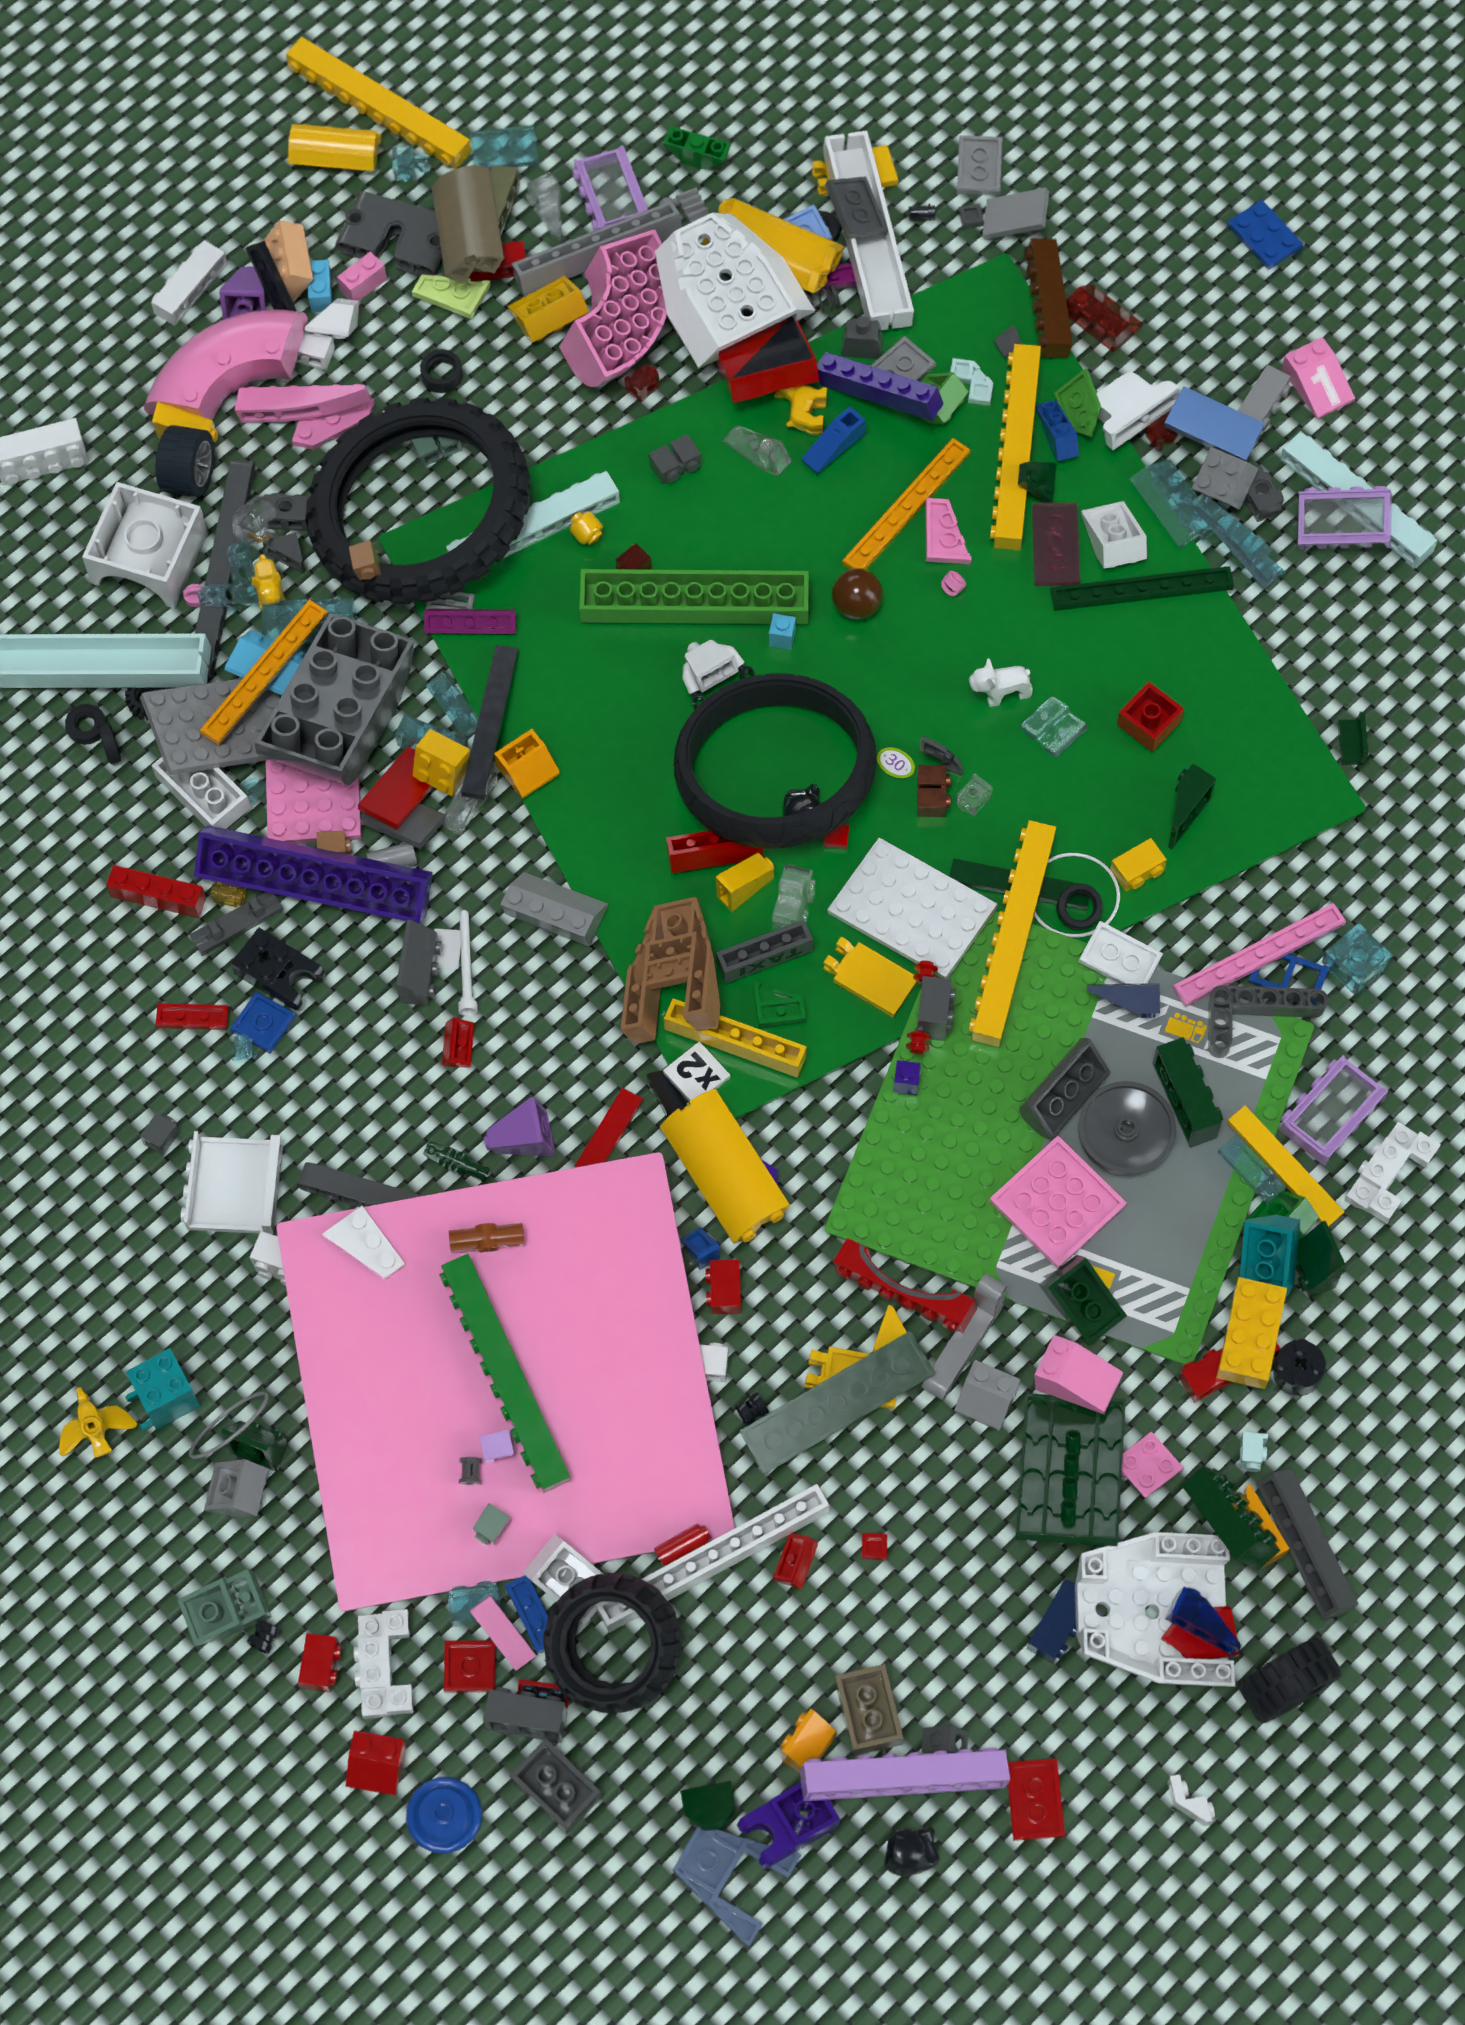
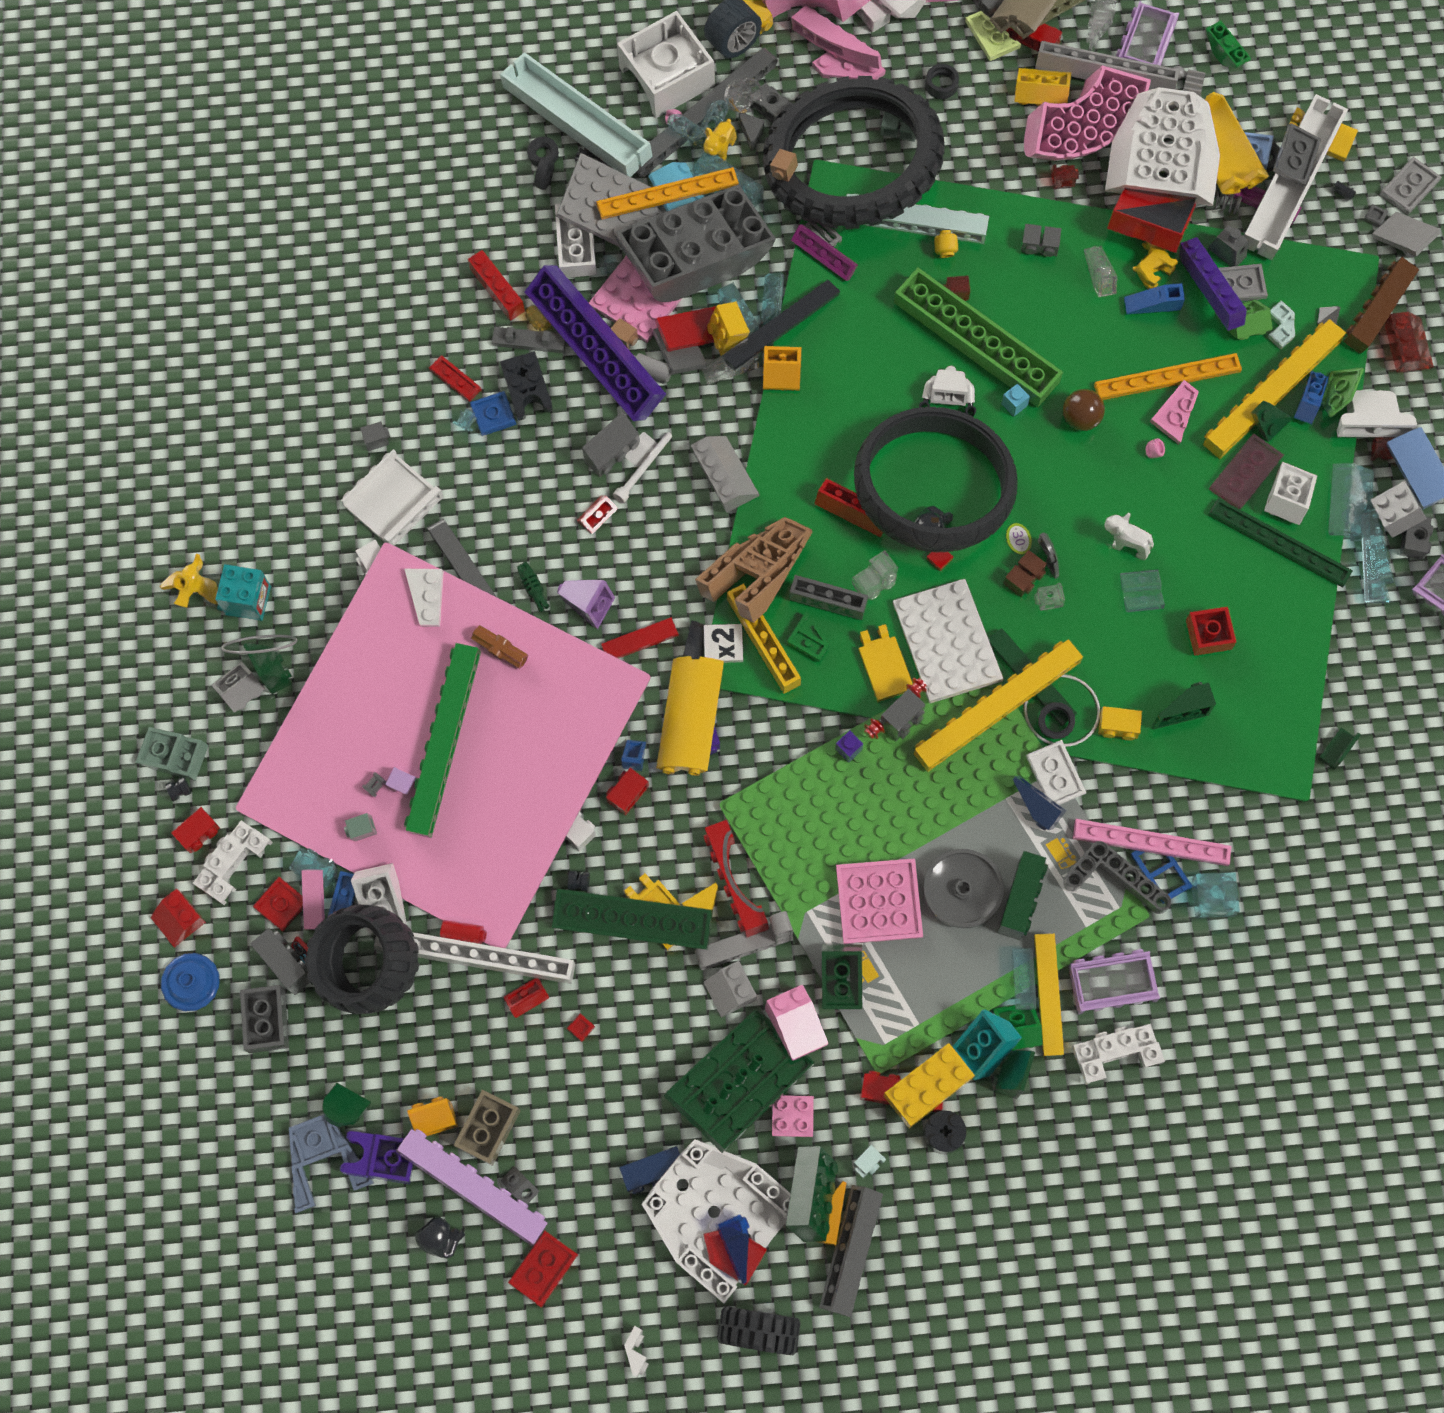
camera: 40 degrees right, 5 degrees up
yellow slope [716,853,774,912] -> none
dark grey brick [1019,1038,1110,1140] -> none

